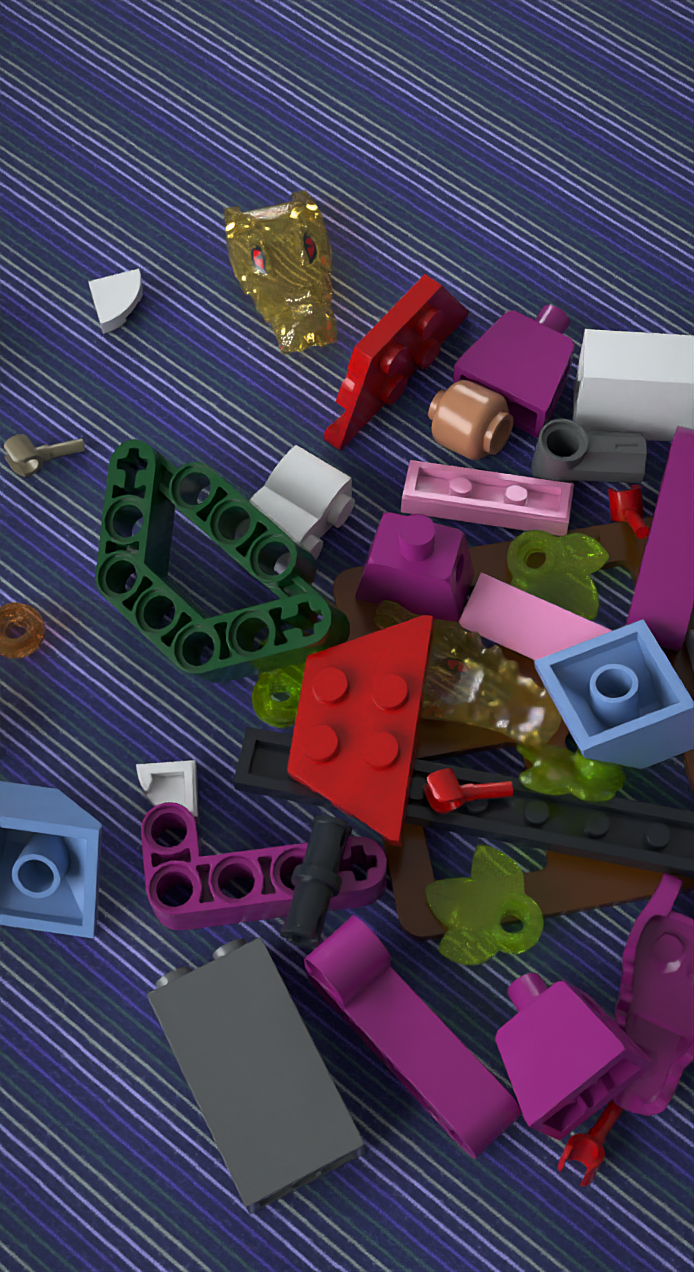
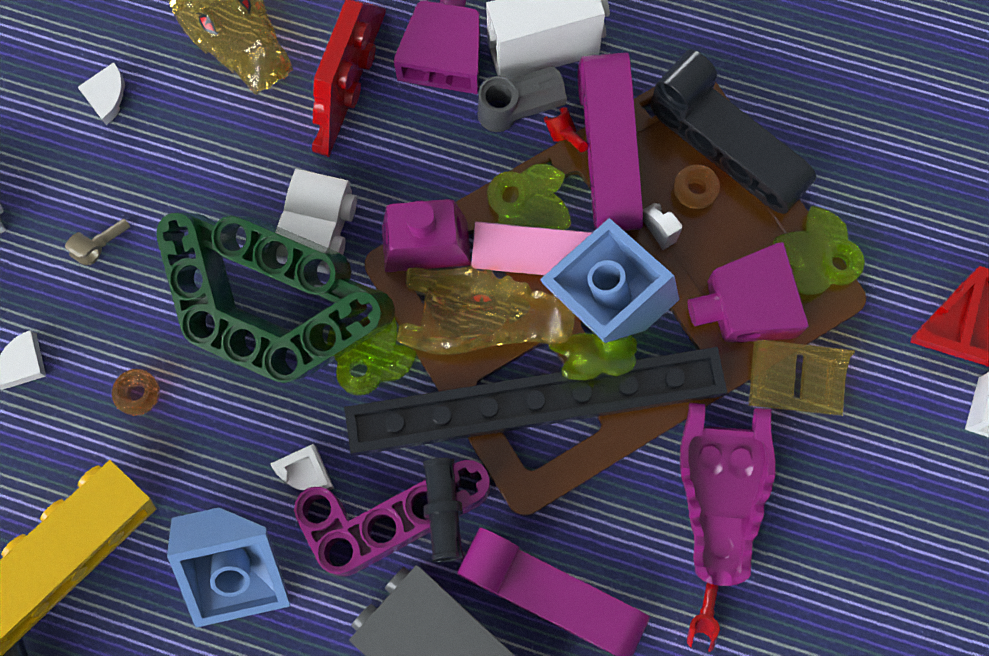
camera: 20 degrees left, 10 degrees up
red wing [287,615,435,846] -> none
bright pink tile [401,460,574,537] -> none
red hand [423,768,513,814] -> none
clear neon green plate [425,844,544,965] -> none
nougat head [428,380,513,461] -> none
magenta torso [495,973,654,1141] -> none

